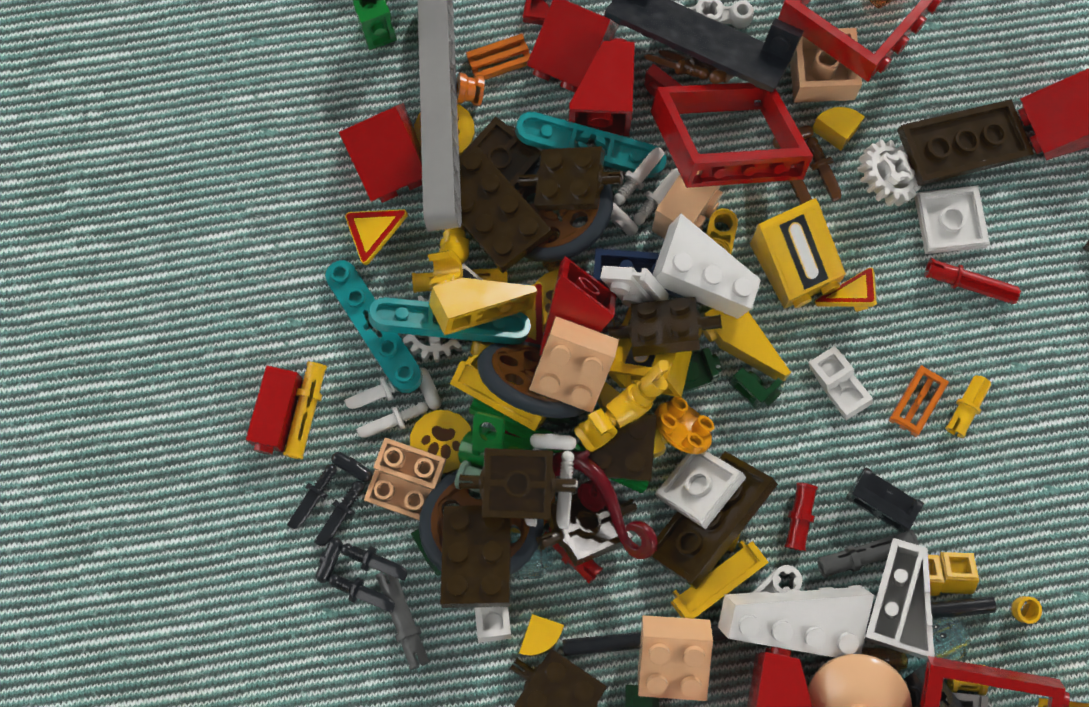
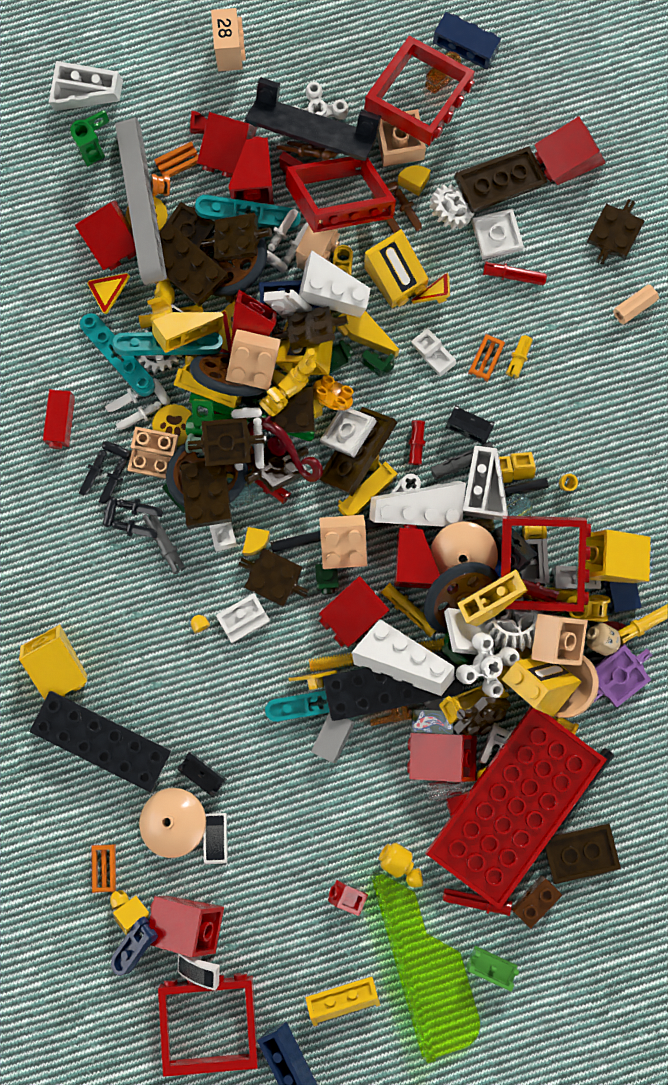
camera: 10 degrees left, 5 degrees up
yellow pin [283,361,327,460] -> none

